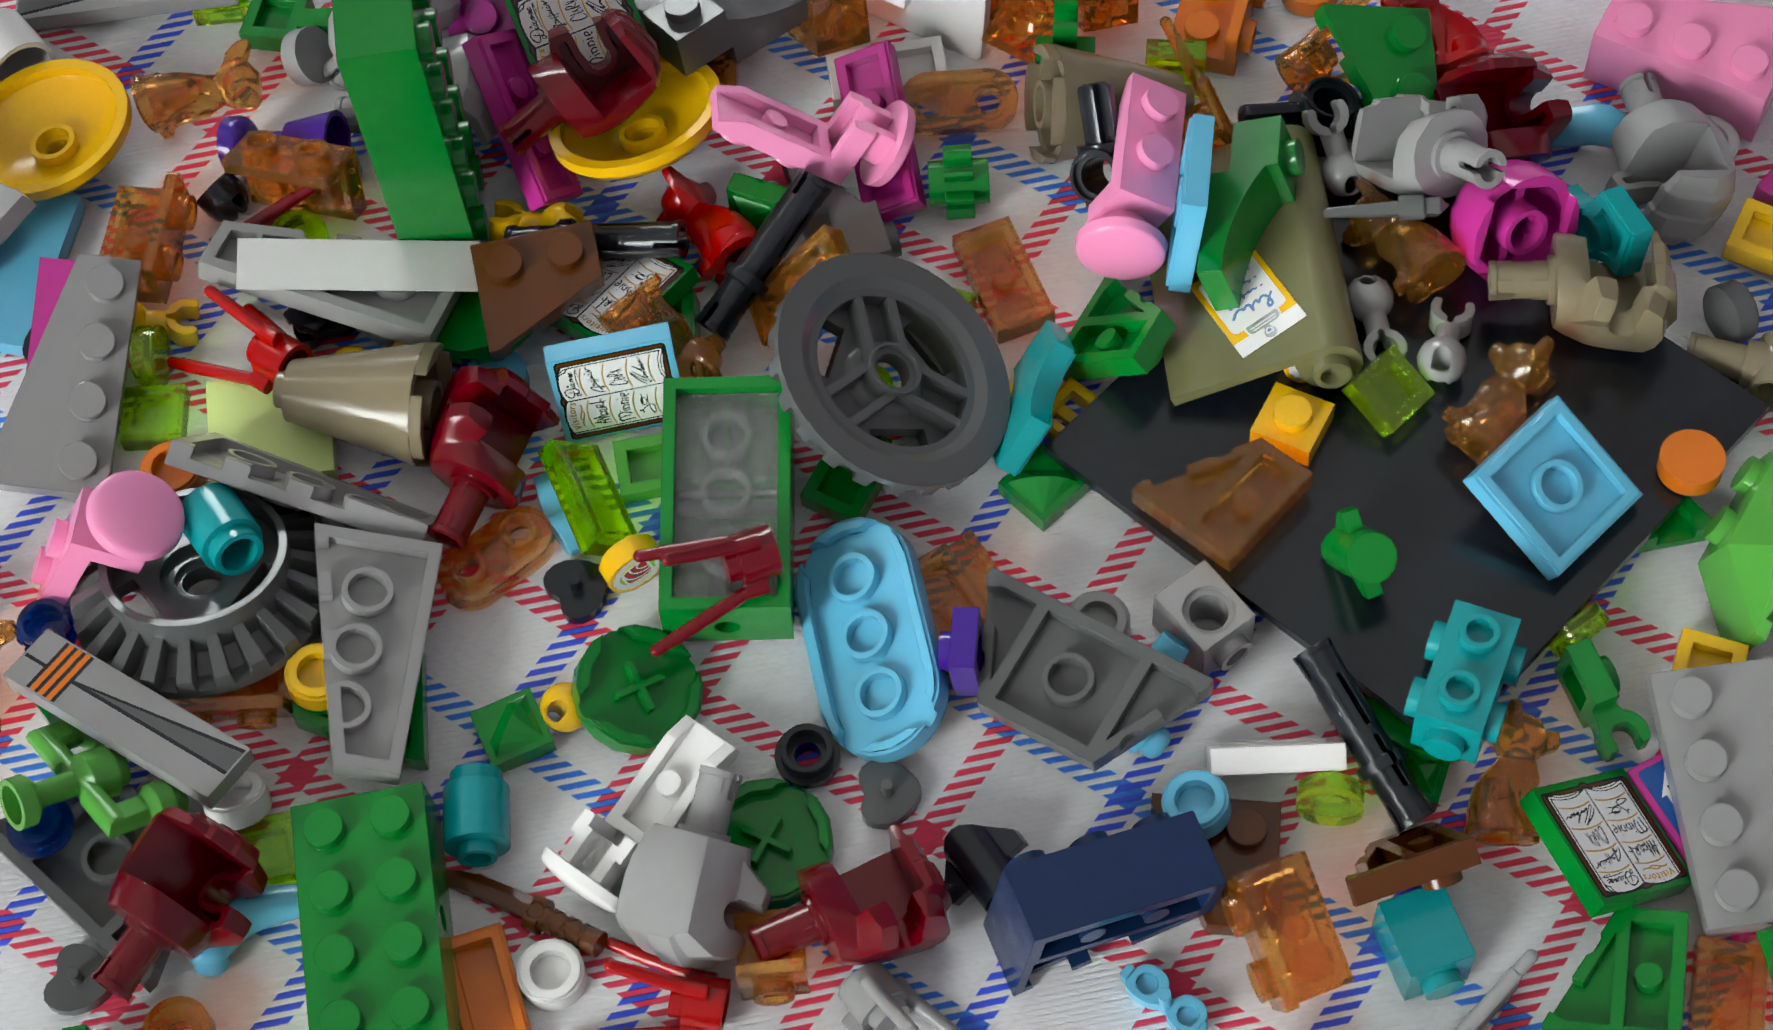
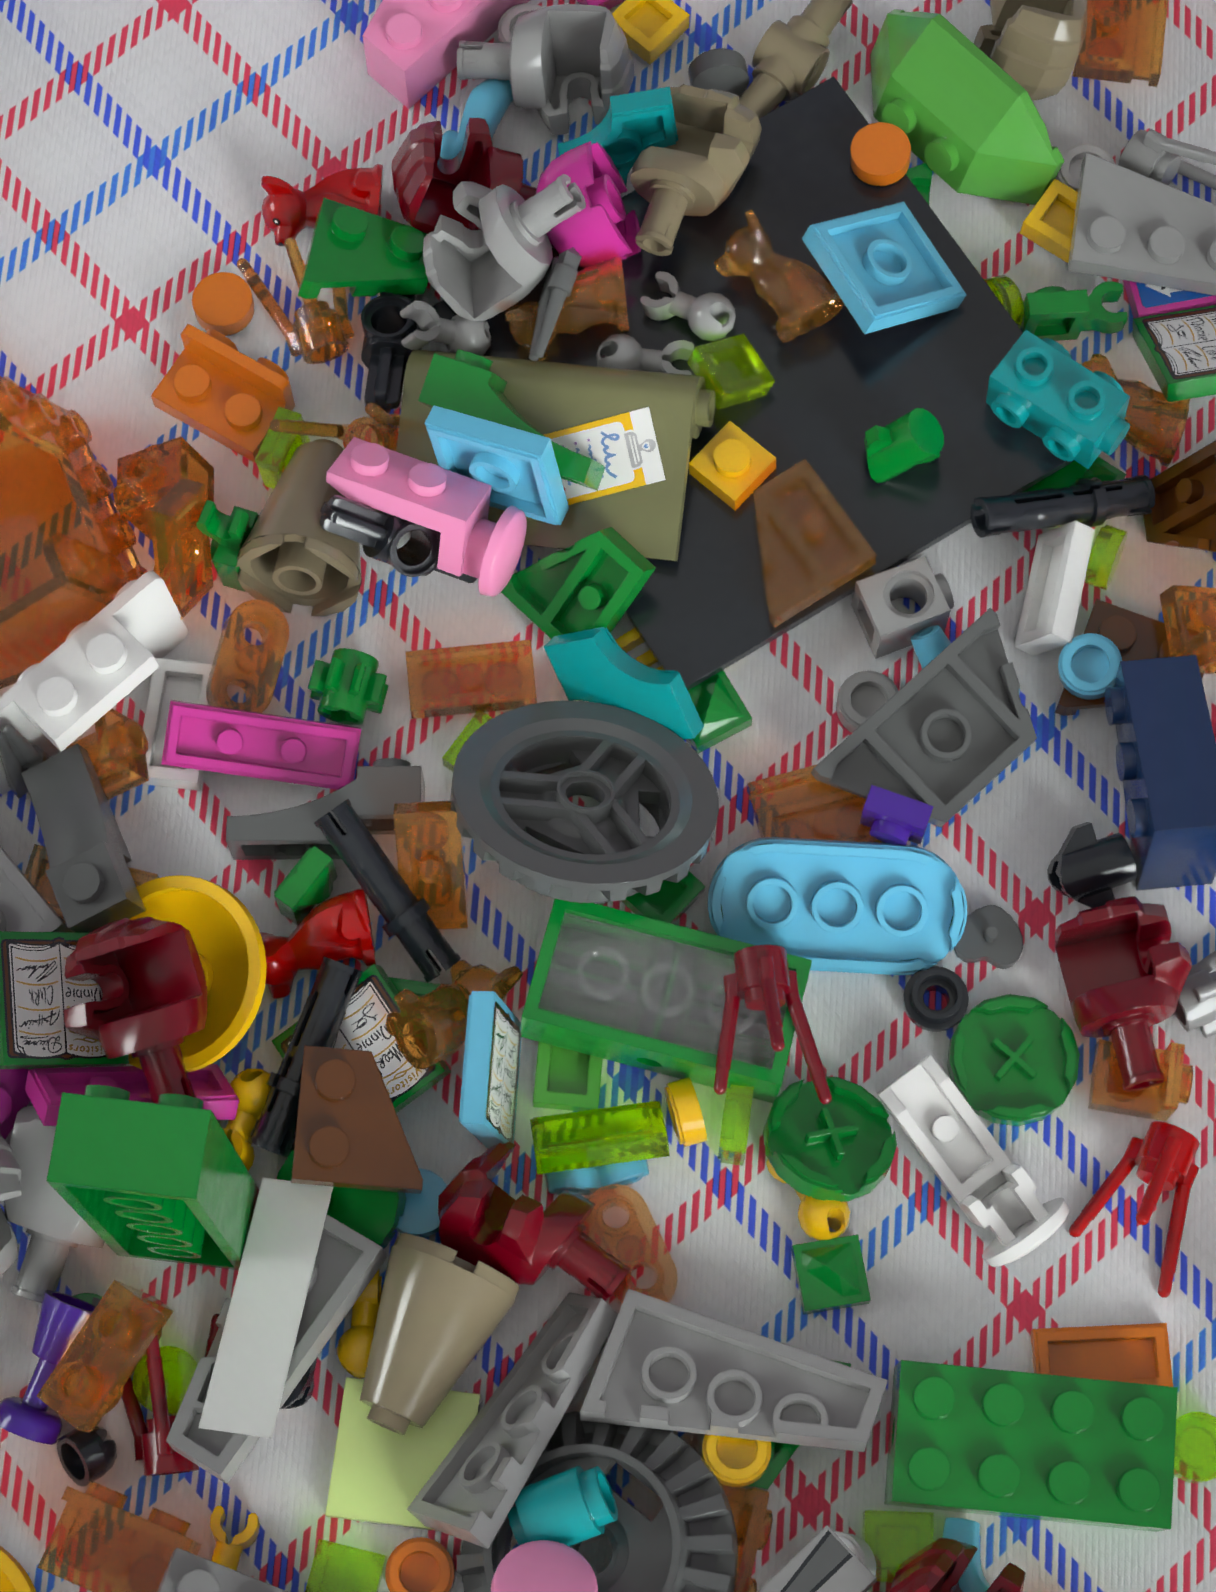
camera: 80 degrees left, 10 degrees up
clear neon green tile [129,324,172,387] -> none
red plant [167,285,313,395] -> none
teal brick [443,763,511,867] -> none
reddish brown piece [447,870,608,957] -> none
white tile [516,939,587,1011] -> none
black piece [543,559,609,624] -> none
light grey piece [615,765,771,968] -> none
bright pink piece [710,85,916,187] -> none
none -> clear neon green tile [718,1085,754,1166]

